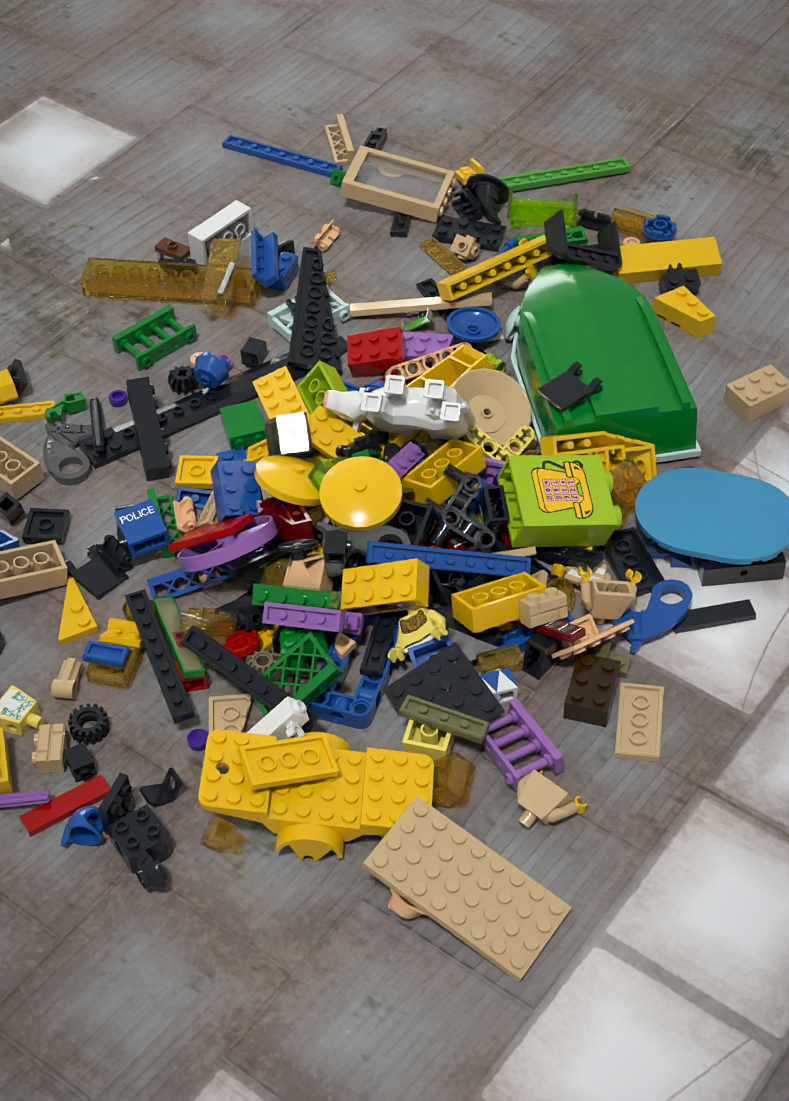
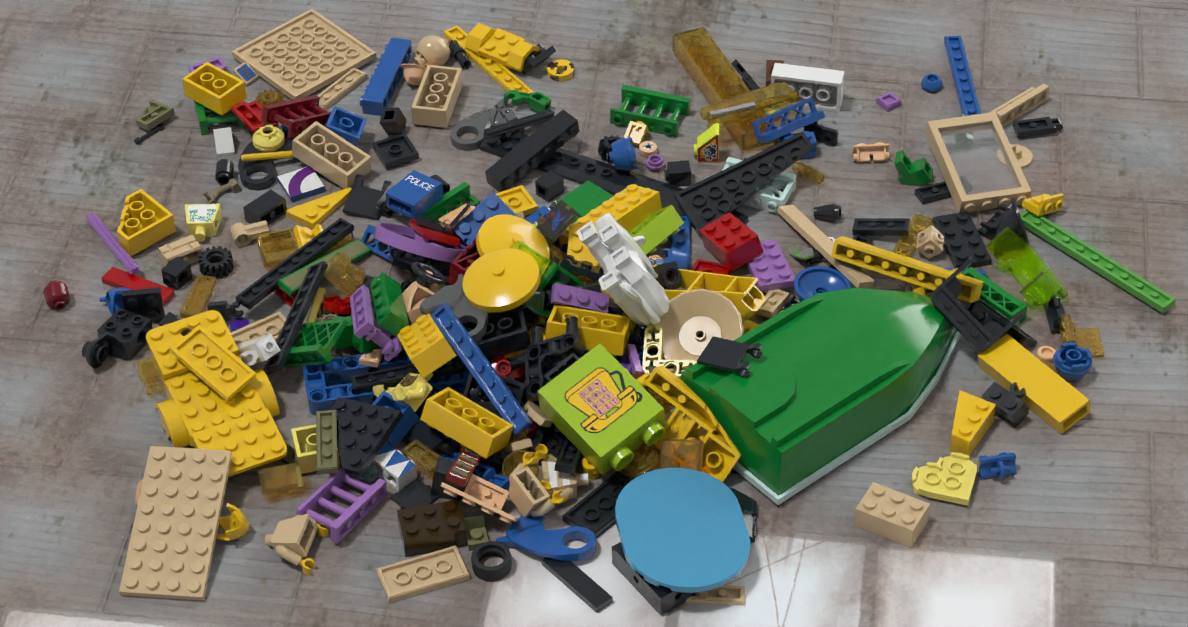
camera: 60 degrees right, 5 degrees down
blue tile [82,640,131,669] -> none
black brick [324,529,352,564] -> none
light nougat beam [385,342,472,381] -> none
tan brick [518,587,568,629] -> none
none -> dark red head [43,280,71,310]
none -> clear yellow tile [180,275,216,318]
none -> black plate [207,300,244,321]
none -> yellow piece [216,503,249,541]
none -> black brick [243,190,287,225]
none -> tile [277,166,325,202]
none -> black piece [391,478,439,509]
none -> black piece [416,201,472,233]
none -> black tyre [471,541,512,581]
none -> black brick [535,171,564,203]
none -> yellow piece [547,59,574,82]
none -> bracket [624,121,649,146]
none -> slope [694,123,719,162]
none -> black cone [813,203,841,222]
none -> black plate [852,218,911,236]
none -> medium lavender tile [876,92,901,112]
none -> green brick [894,150,933,186]
none -> light yellow plate [911,452,977,506]
none -> blue plate [921,74,943,93]
none -> blue hips [979,452,1016,479]

